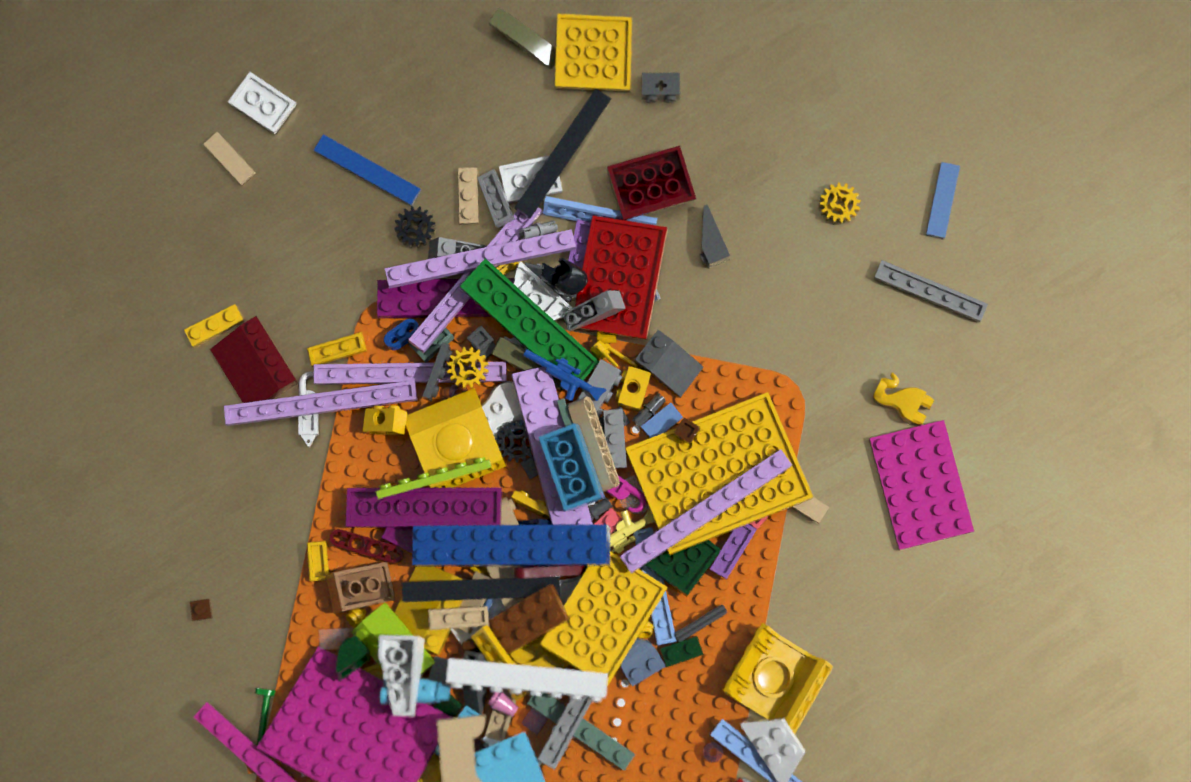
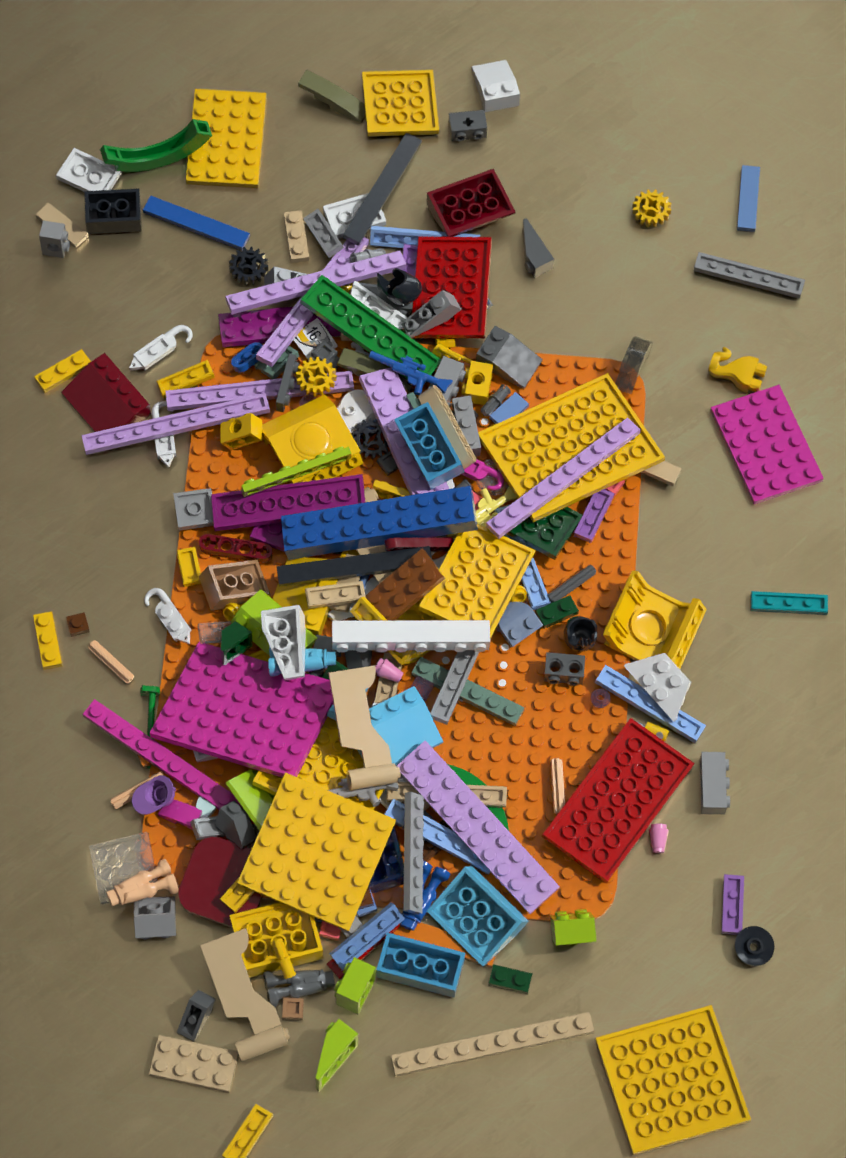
camera: 10 degrees left, 15 degrees down
reddish brown plate [673,418,700,445] -> none
none -> yellow plate [33,611,62,670]
none -> light grey brick [39,220,70,258]
none -> black brick [85,188,142,234]
none -> light nougat axle [88,640,134,684]
none -> green arch [100,119,212,172]
none -> white plate [129,325,193,370]
none -> white plate [144,588,192,644]
none -> light grey plate [173,488,214,530]
none -> yellow plate [186,89,266,188]
none -> sticker [294,318,338,361]
none -> white slope [472,60,520,112]
none -> dark grey brick [544,652,585,686]
none -> black helmet [564,616,597,652]
none -> clear smoke arch [615,336,653,394]
none -> teal tile [751,591,828,615]

